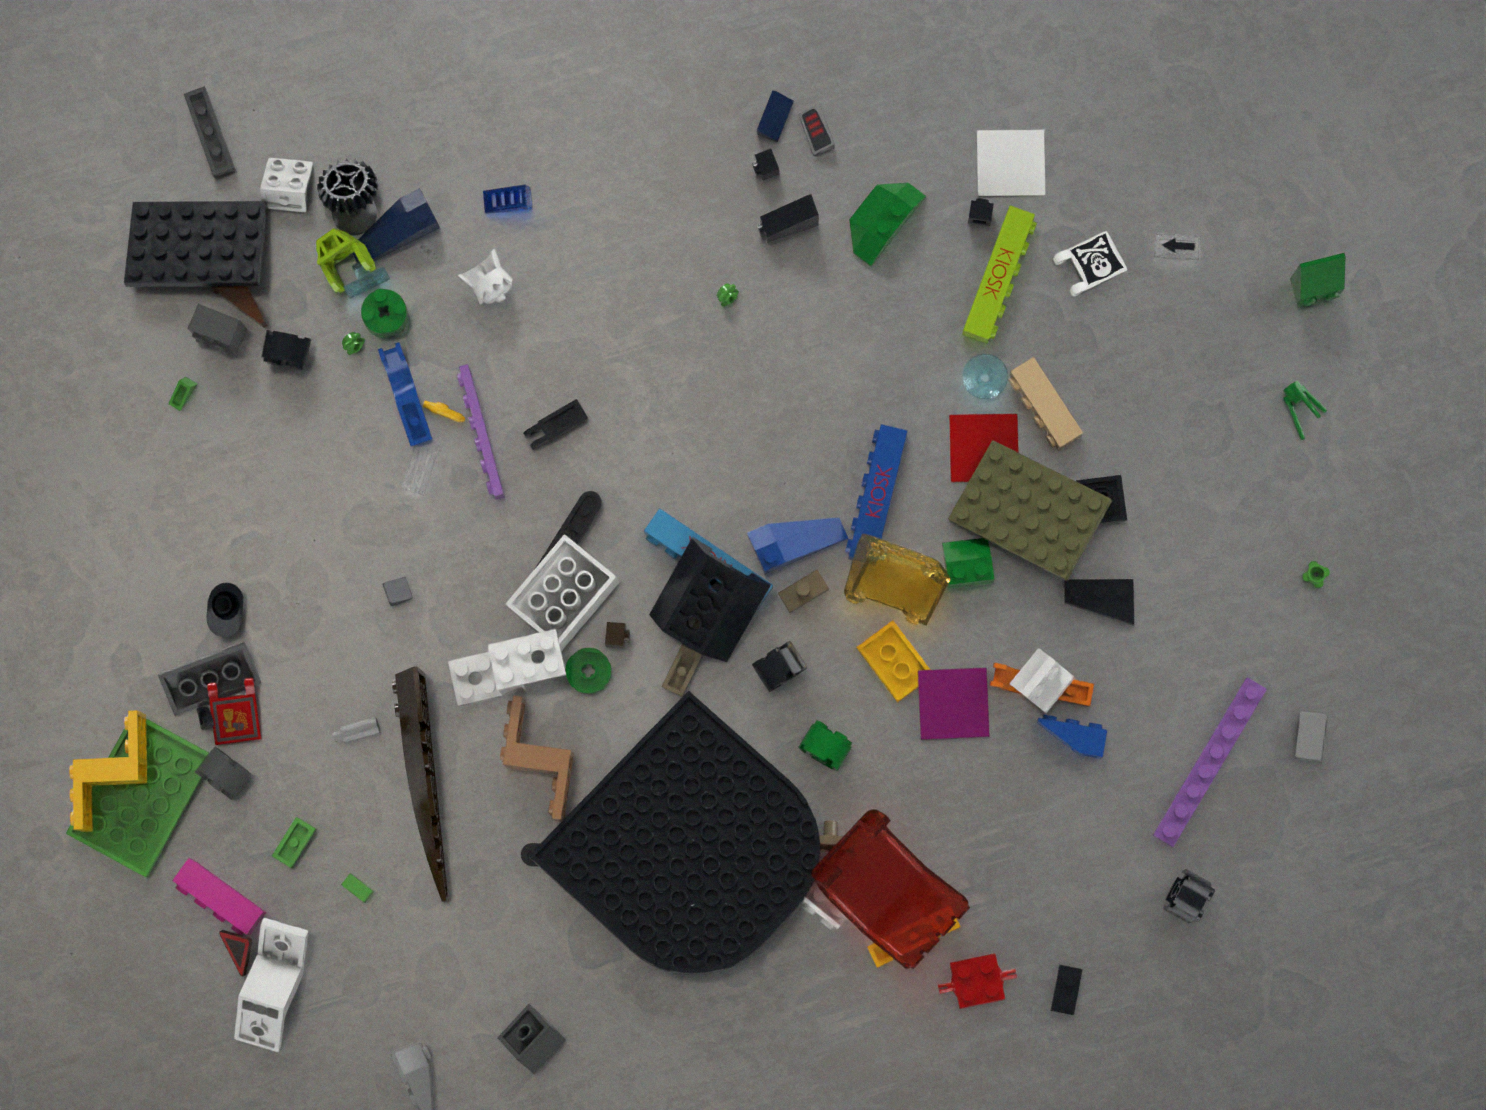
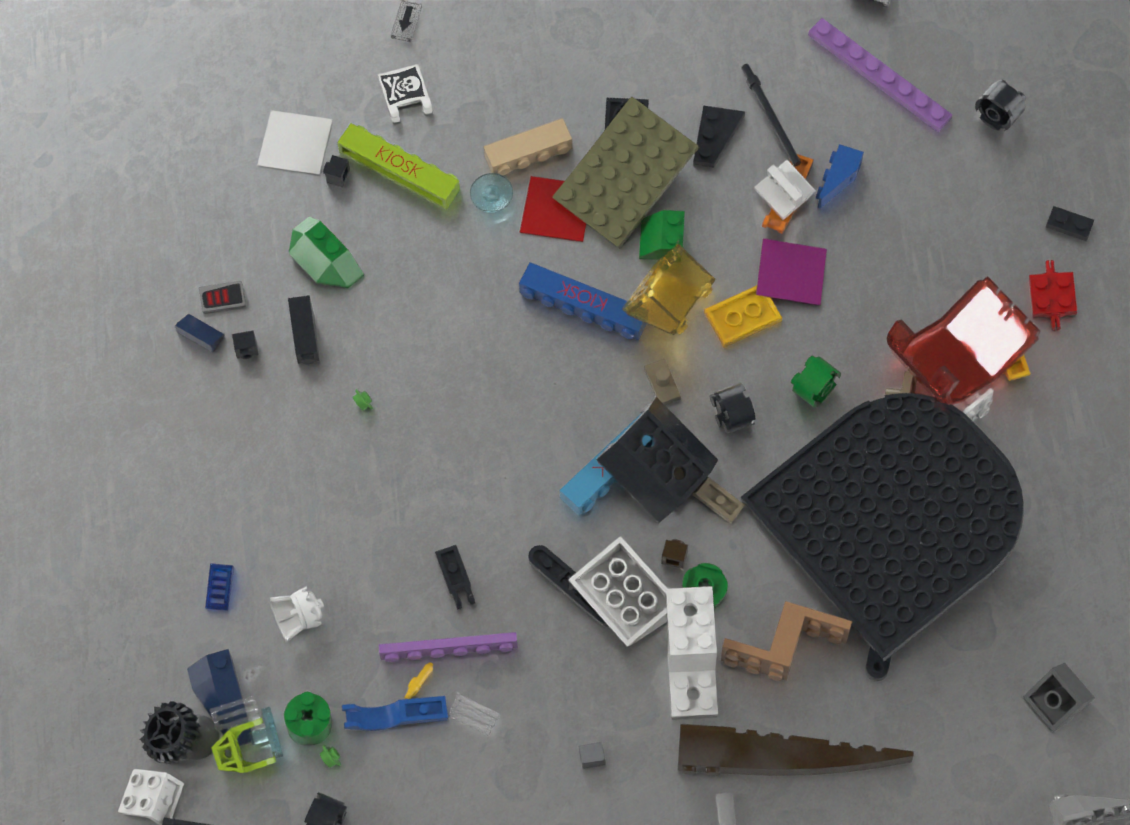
camera: 85 degrees left, 15 degrees down
blue wedge [747,517,848,575] -> none
none -> clear tile [210,695,261,731]
none -> black bar [741,64,801,167]

